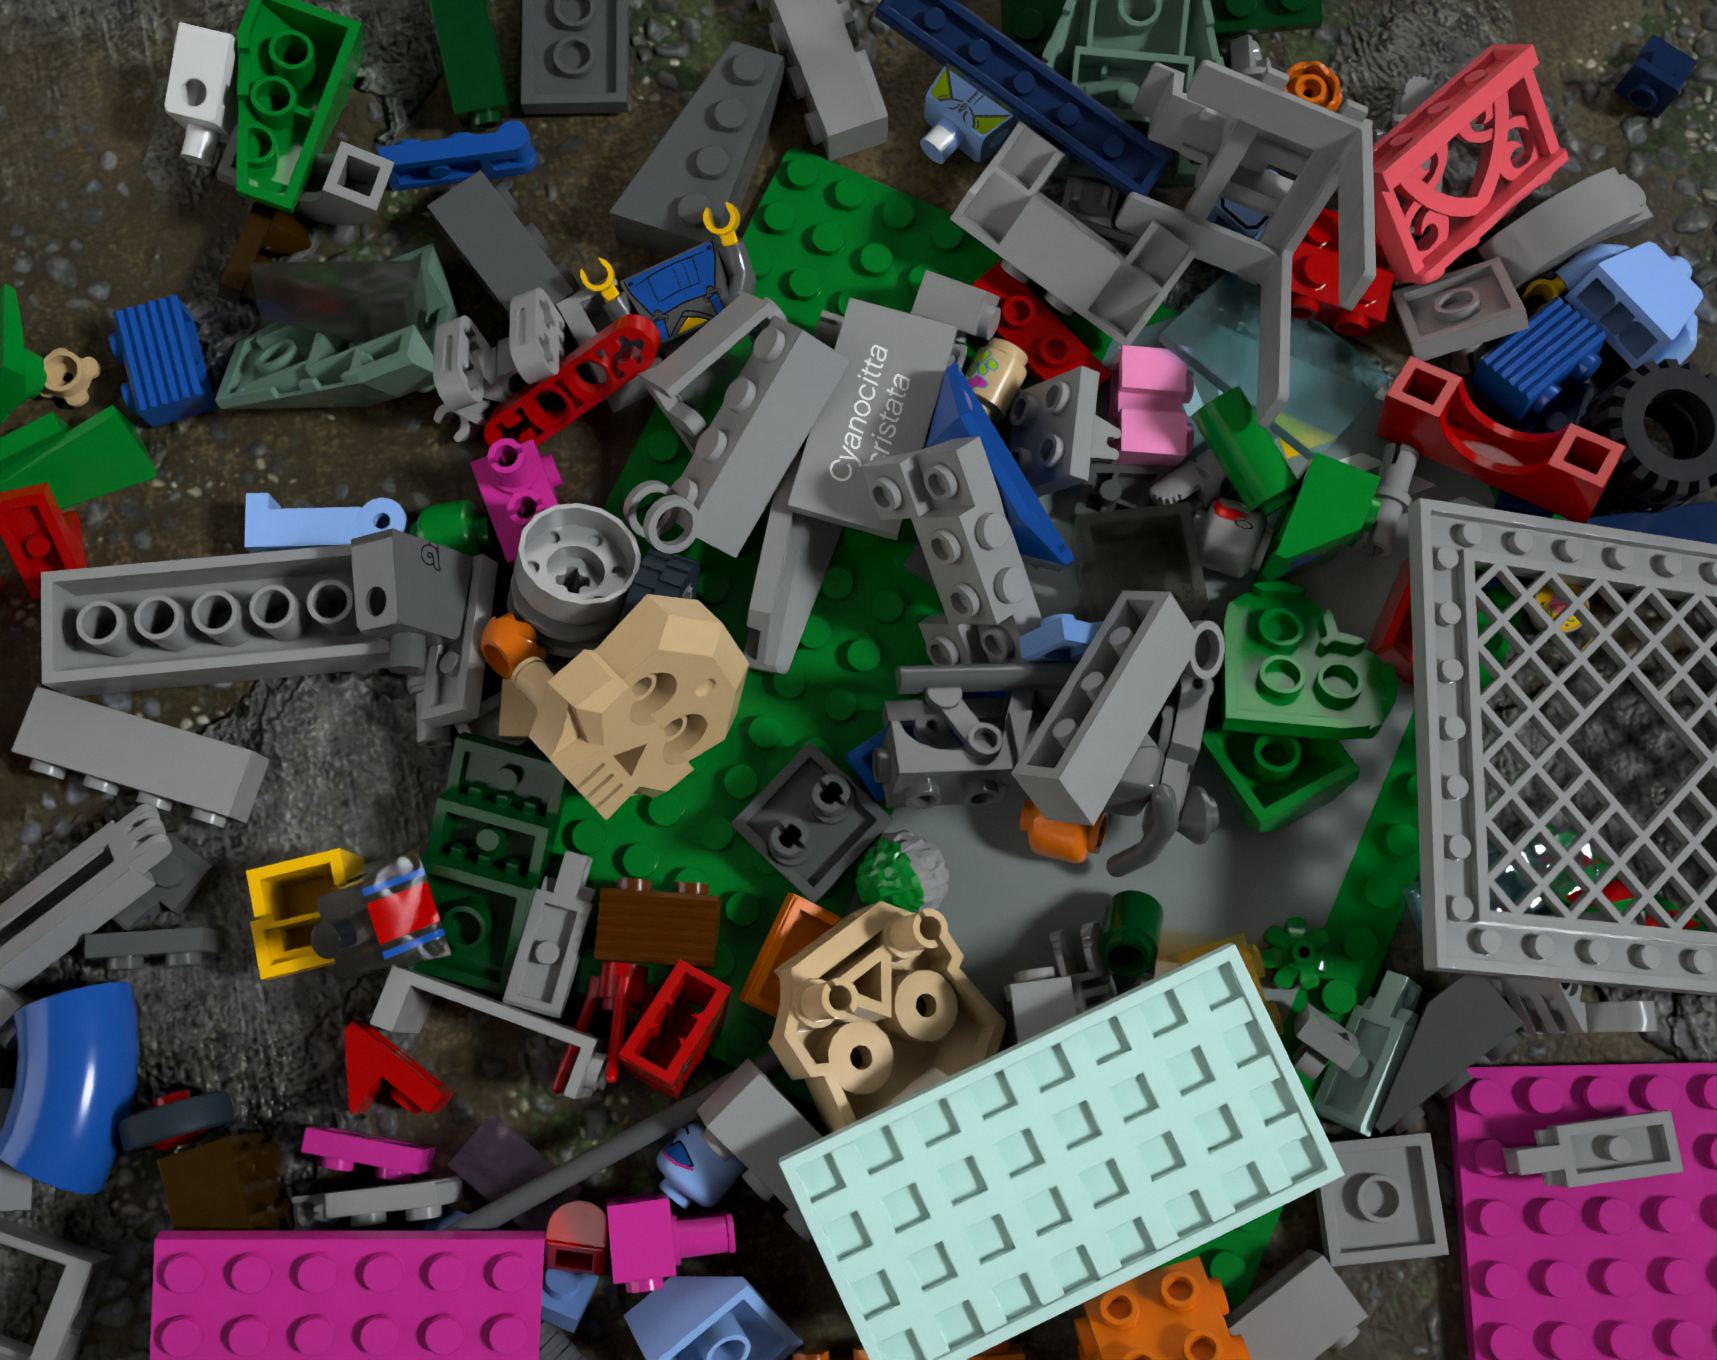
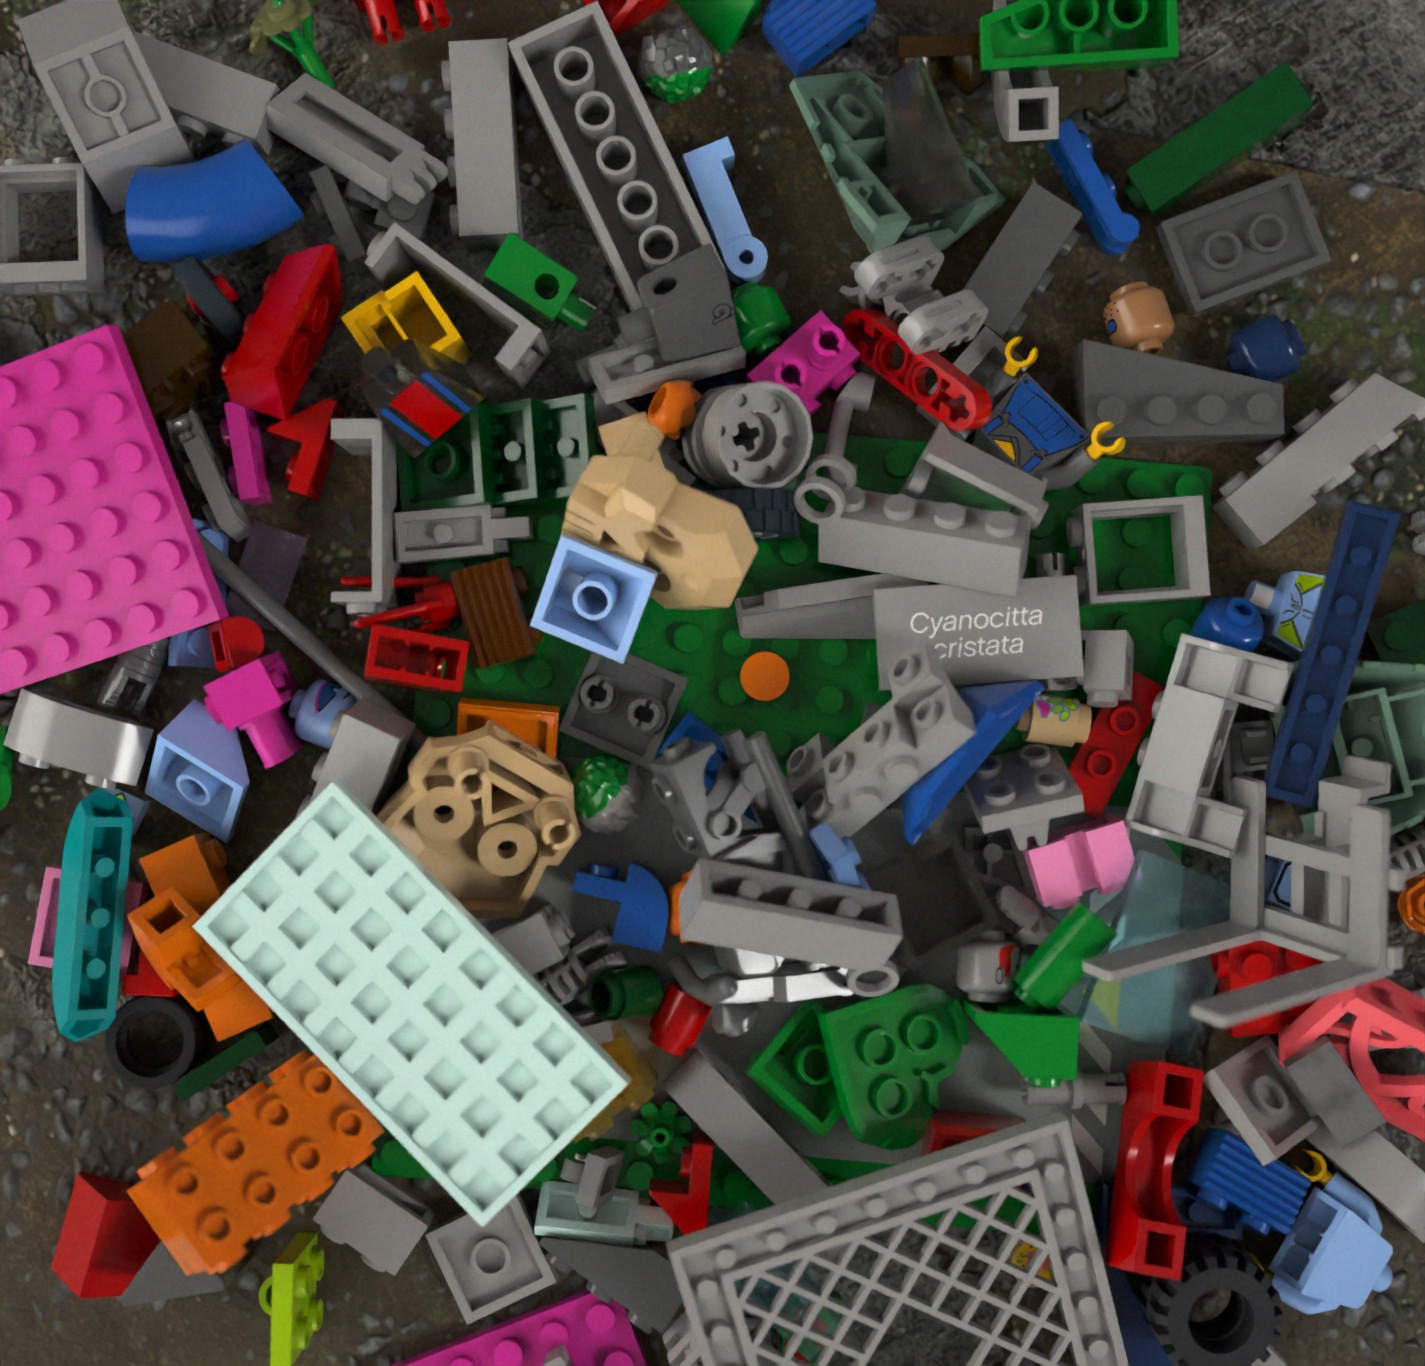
camera: 70 degrees right, 10 degrees up
none -> red slope [221,243,345,421]
none -> light grey panel [364,222,551,391]
none -> green torso [483,232,597,333]
none -> light blue slope [530,533,658,664]
none -> blue brick [572,860,669,953]
none -> dark grey piece [636,26,715,104]
none -> red brick [648,982,714,1057]
none -> red slope [648,1132,713,1235]
none -> light grey beam [662,1048,846,1259]
none -> orange tile [740,651,790,701]
none -> light grey bar [822,371,876,488]
none -> light grey window [1066,495,1211,607]
none -> medium nougat head [1103,281,1175,355]
none -> blue head [1189,596,1266,653]
none -> dark blue head [1225,315,1305,382]
none -> flat silver tile [1282,1035,1386,1148]

